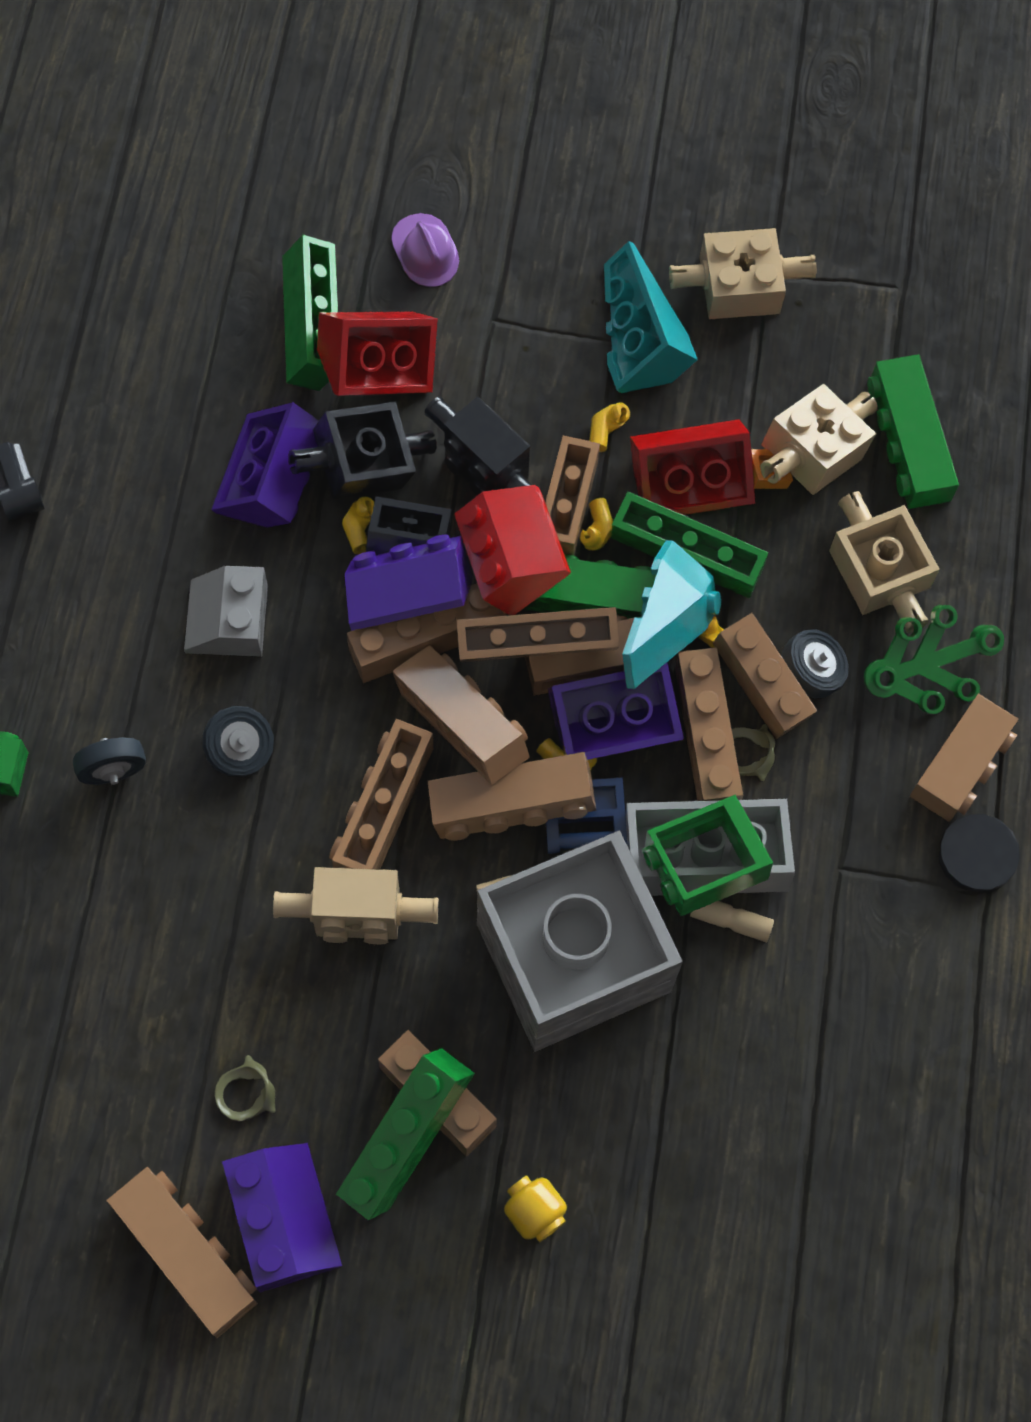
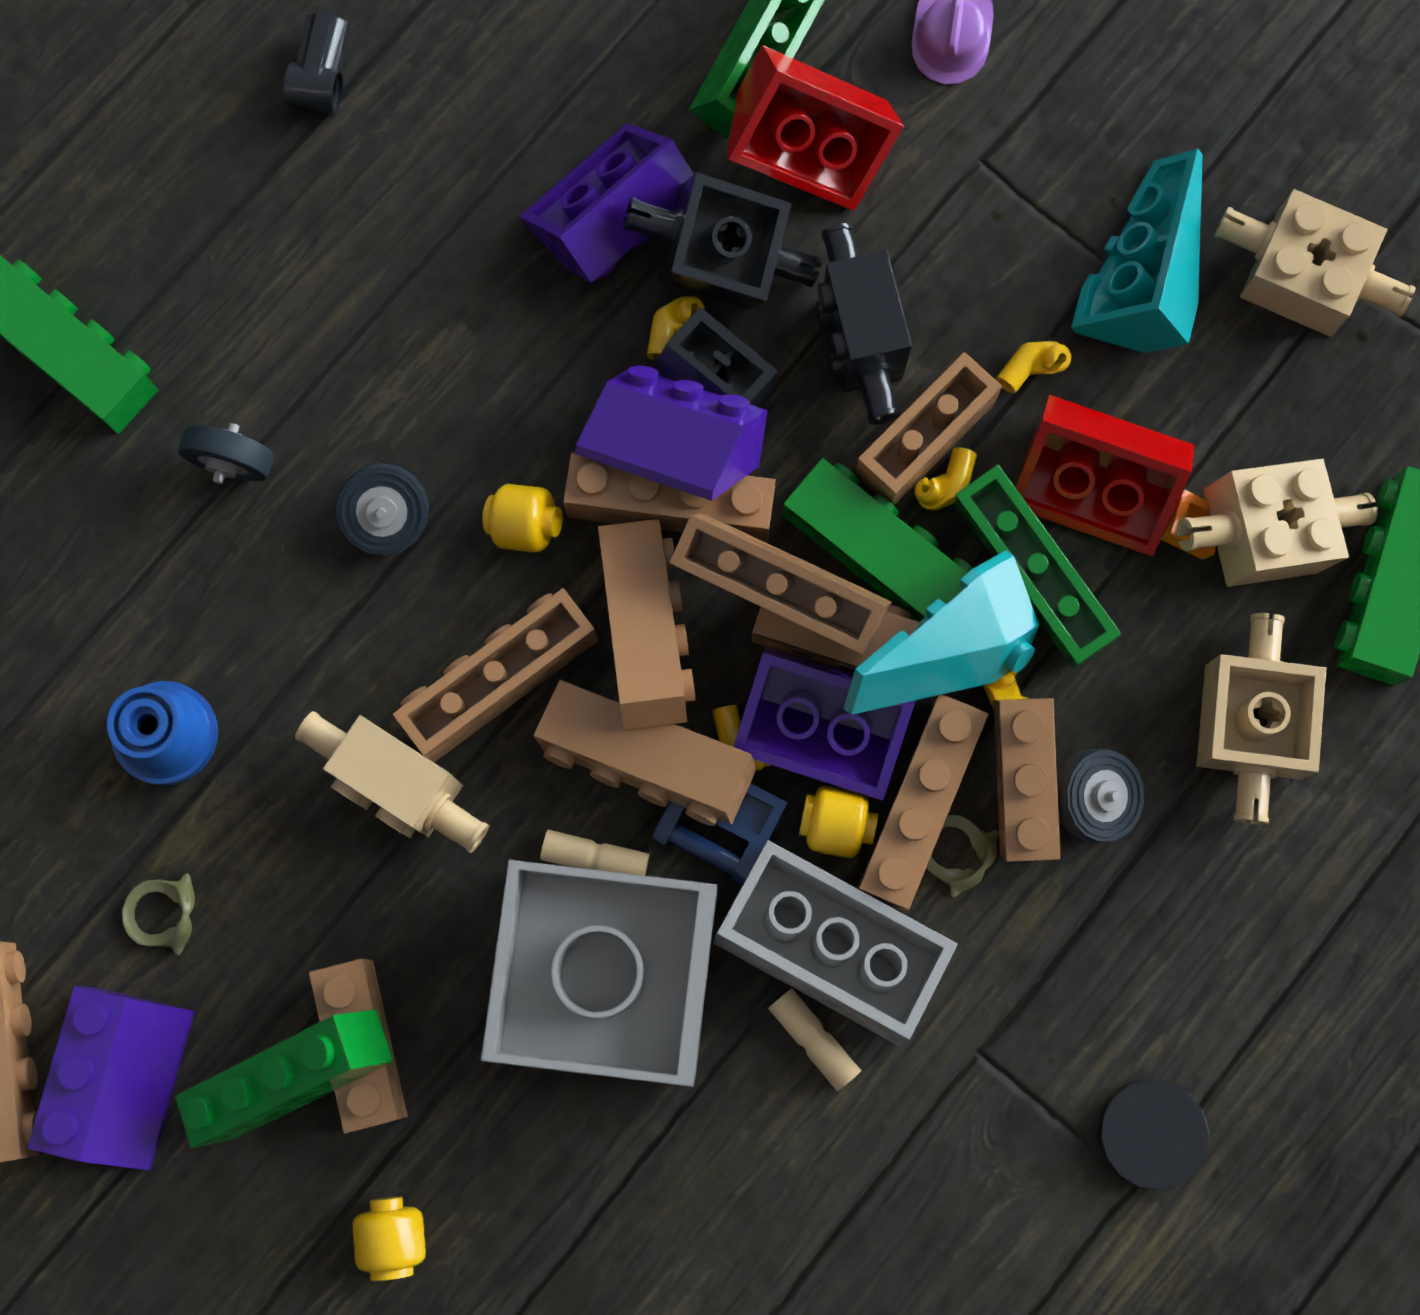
camera: 35 degrees right, 10 degrees up
light grey slope [184,566,268,657] -> none
red slope [454,485,571,616] -> none
green window [642,794,773,916] -> none
green plant [864,605,1004,714] -> none
medium nougat brick [910,693,1018,822] -> none
none -> blue piece [107,681,218,786]
none -> yellow head [482,484,563,553]
none -> yellow head [799,785,878,858]

